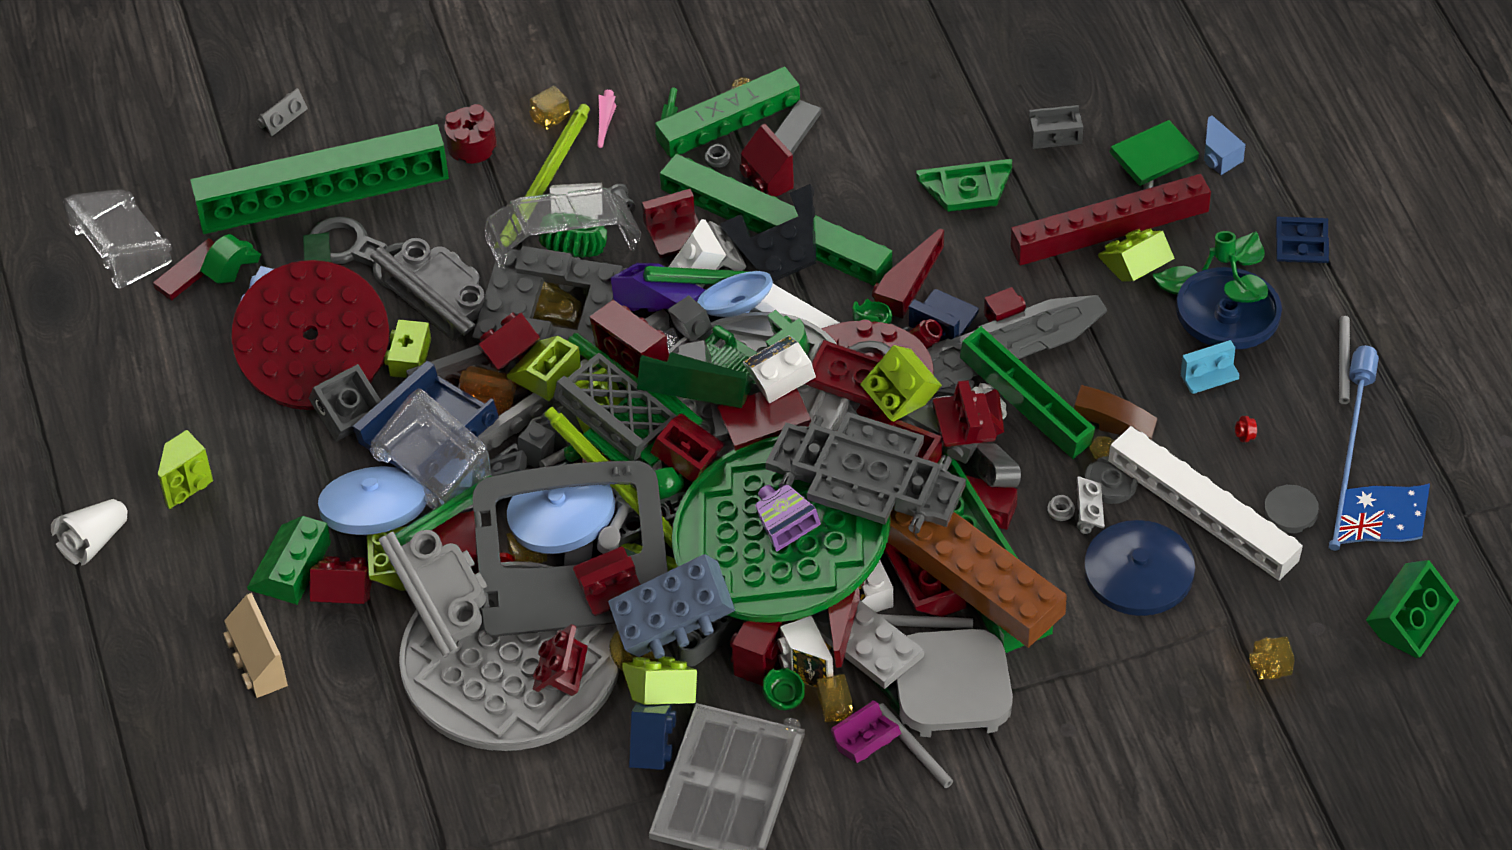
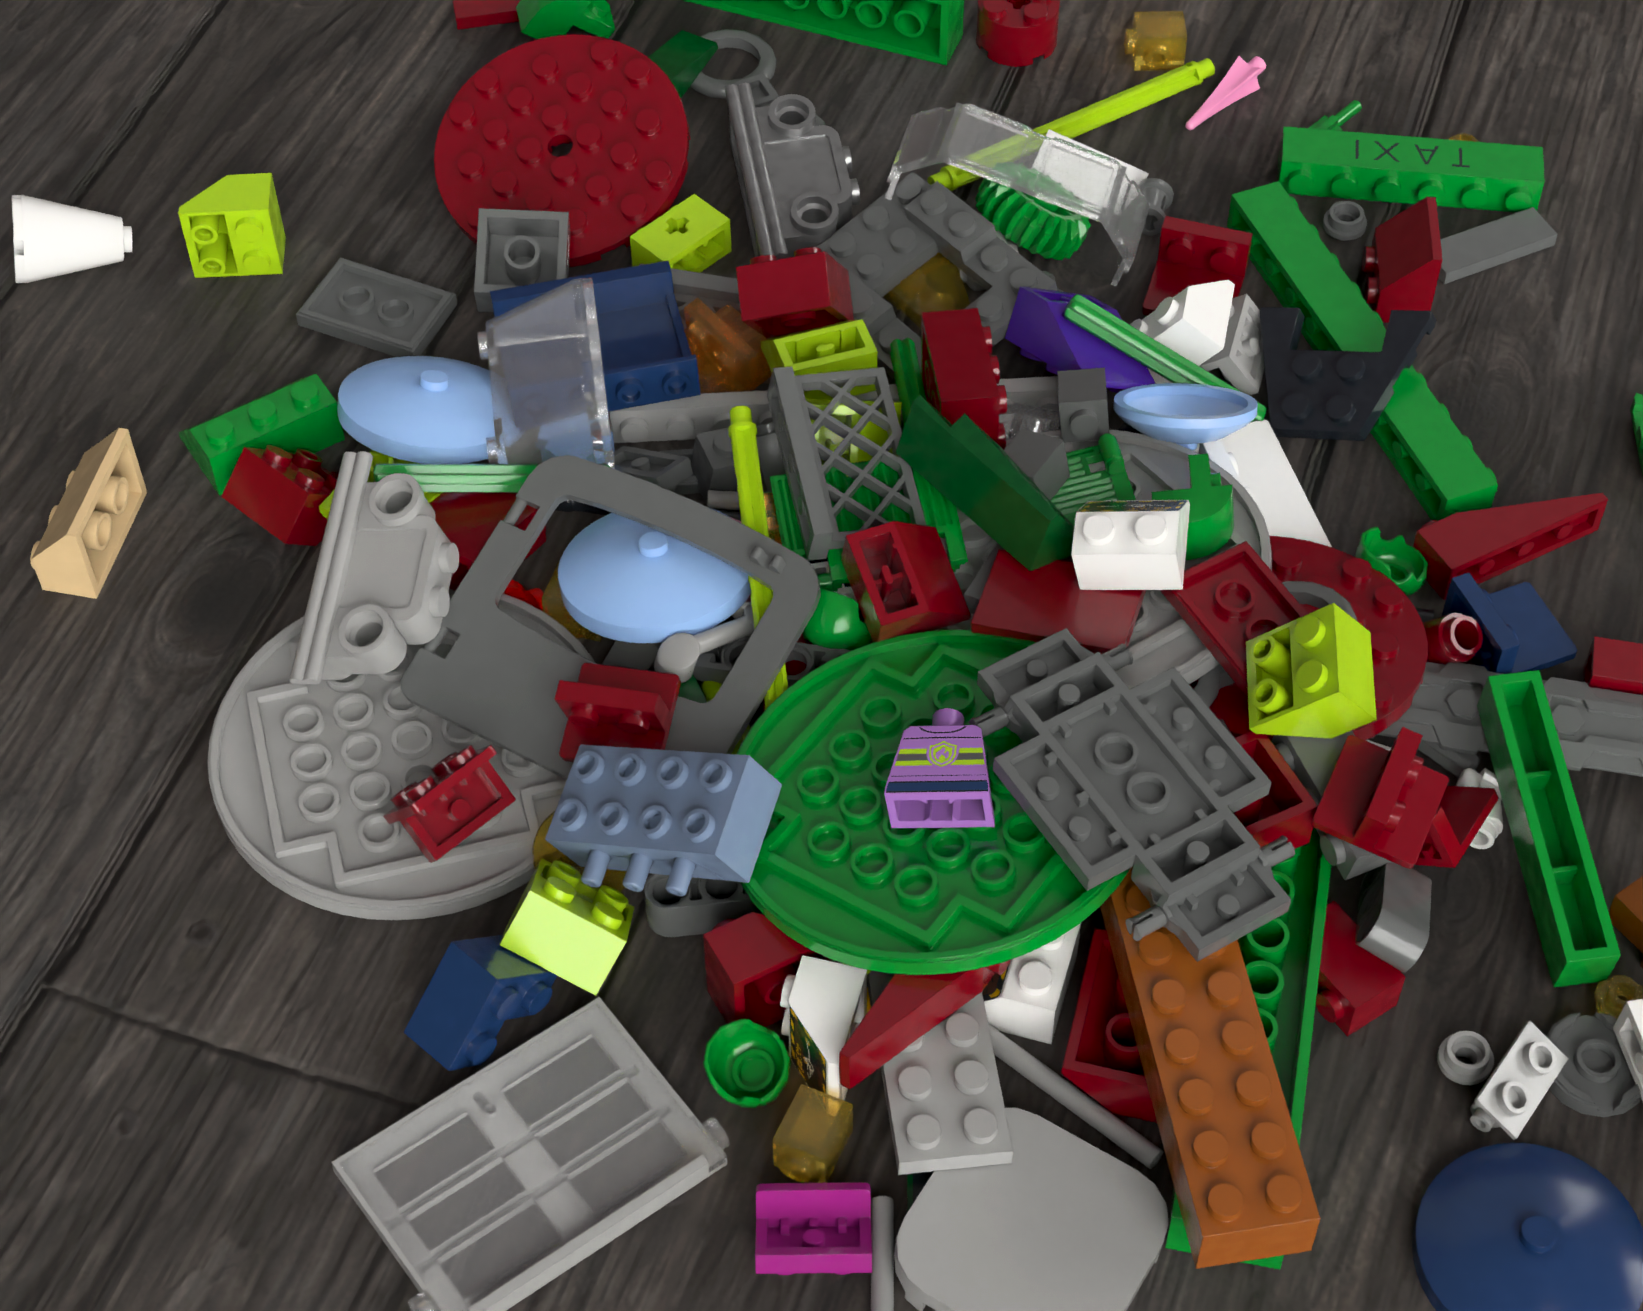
camera: 35 degrees right, 0 degrees up
none -> dark grey tile [296,258,457,357]

